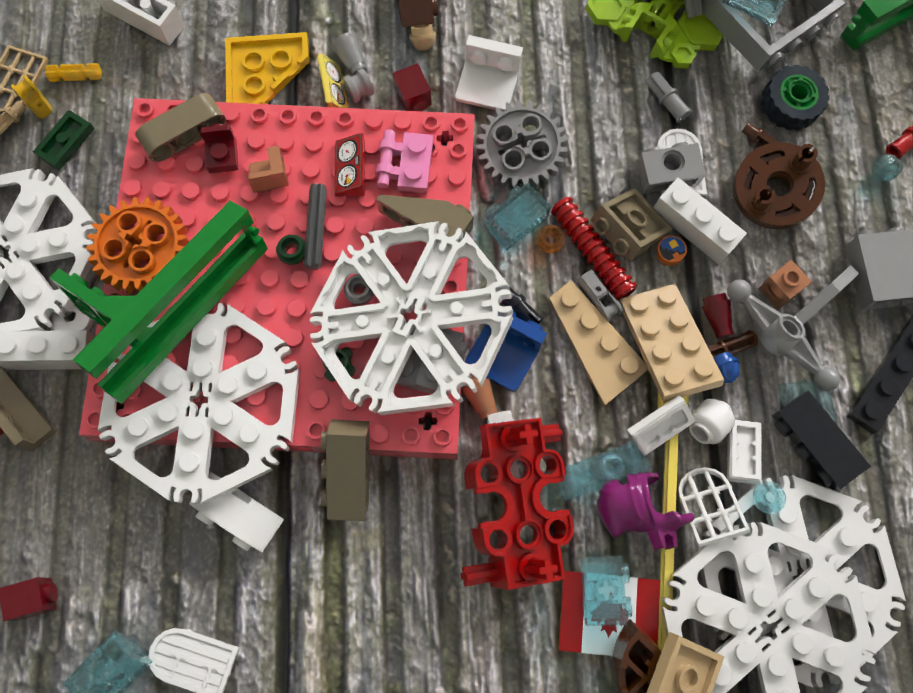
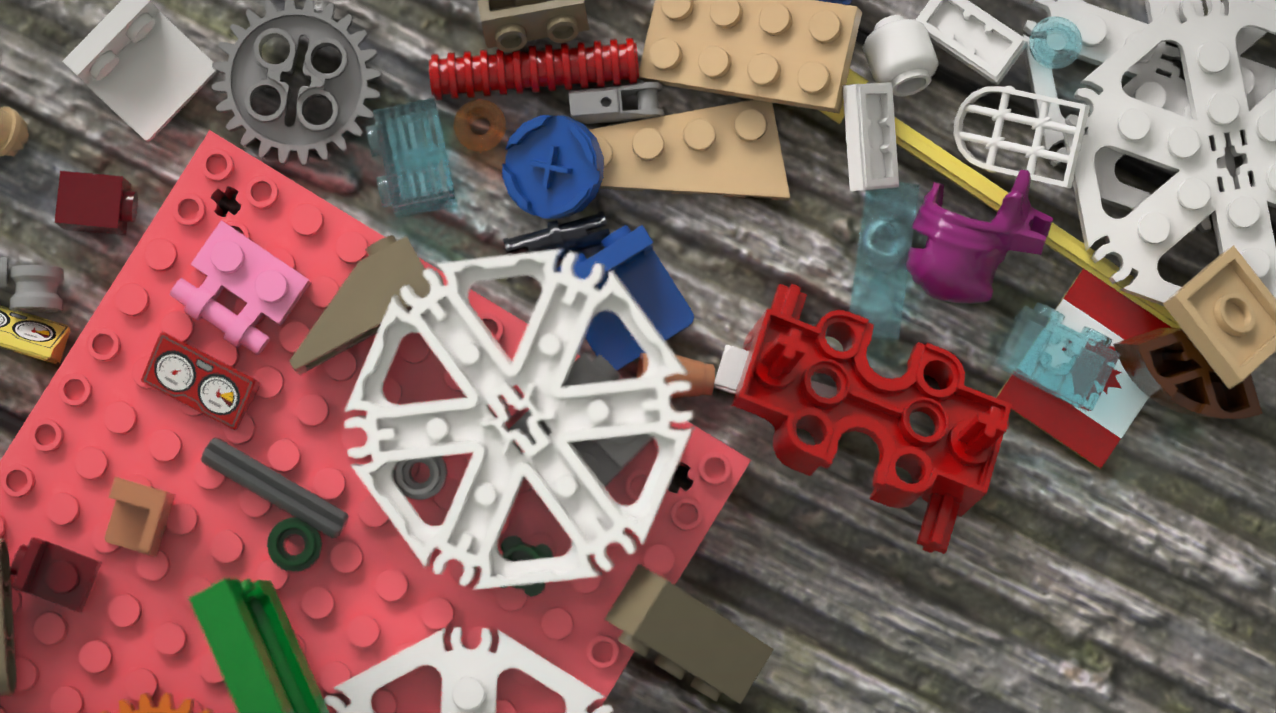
camera: 60 degrees left, 10 degrees up
none -> blue tile [502,115,604,219]

